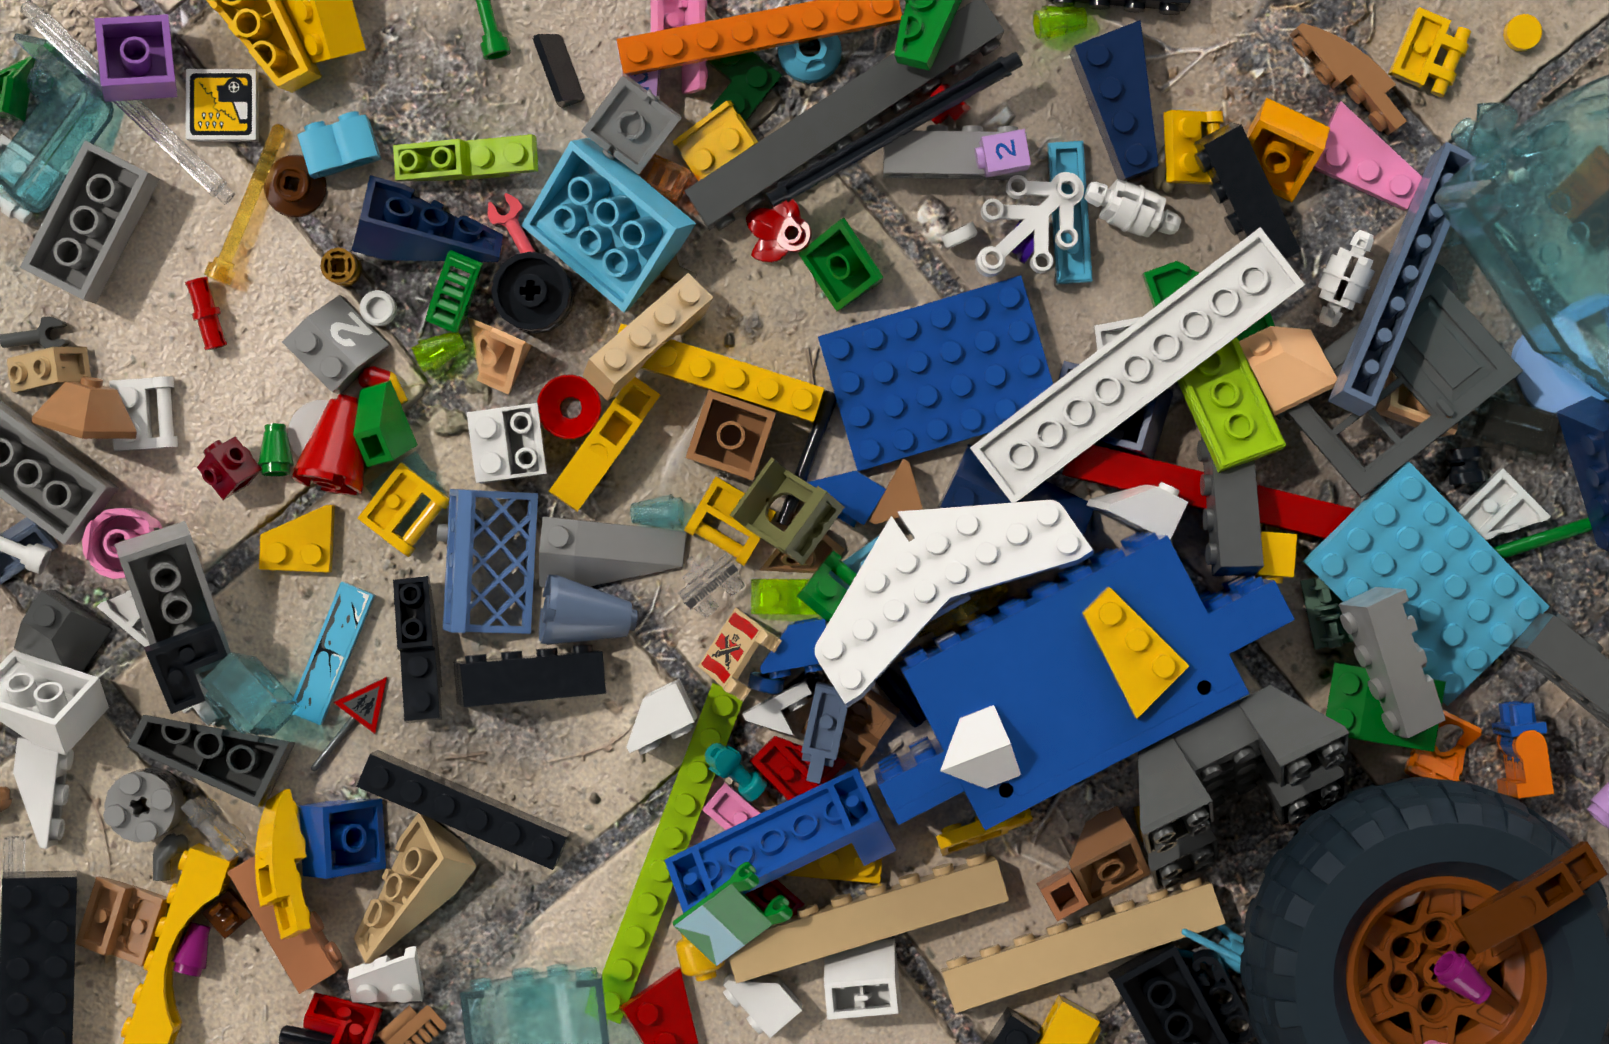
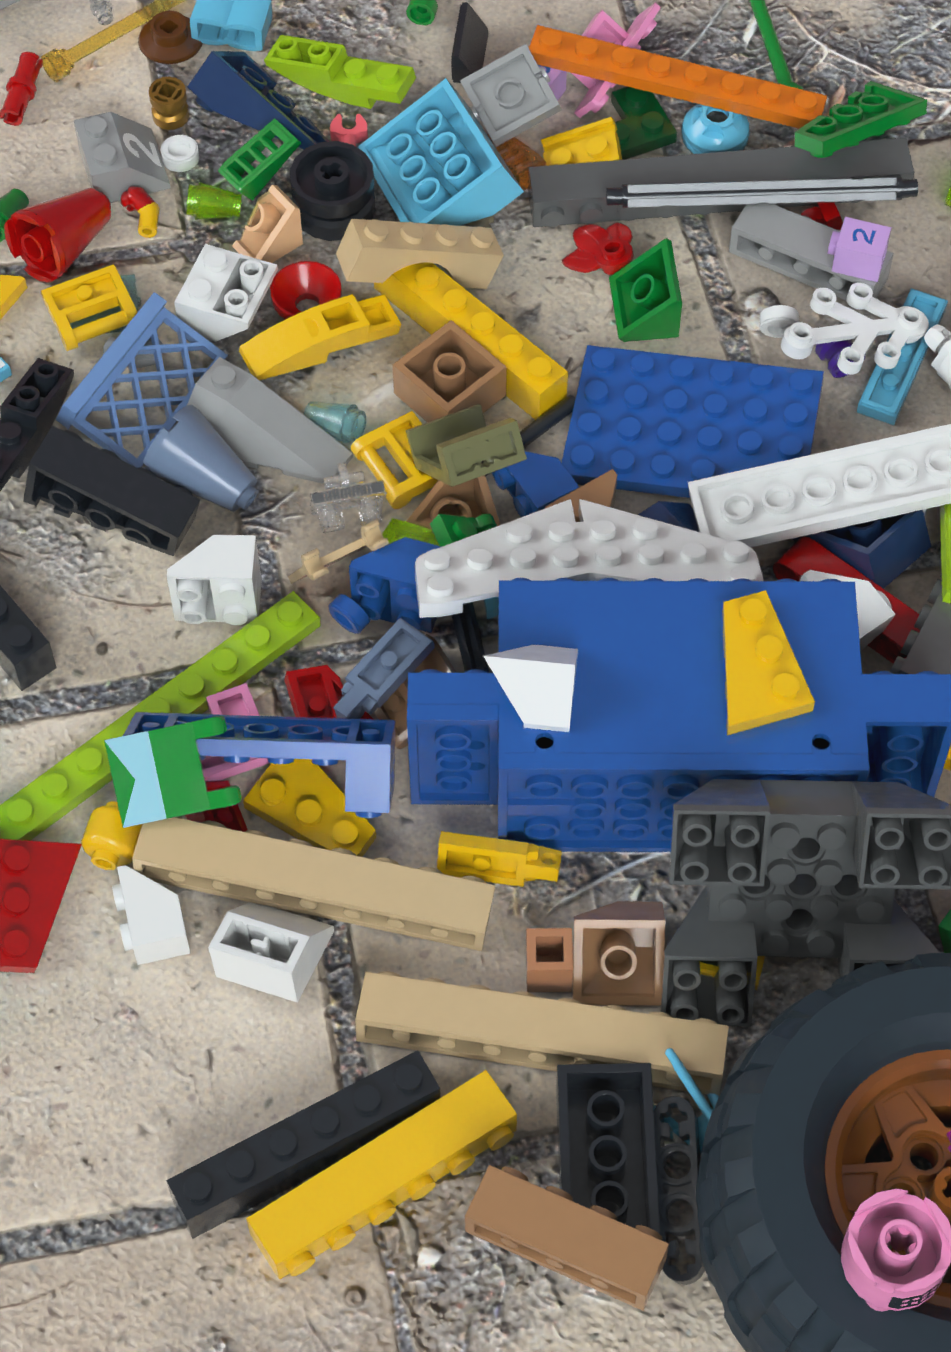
camera: 25 degrees right, 30 degrees down
green slope [353,380,418,467] -> none
teal leg [705,743,767,801] -> none
white slope [742,679,812,735] -> none

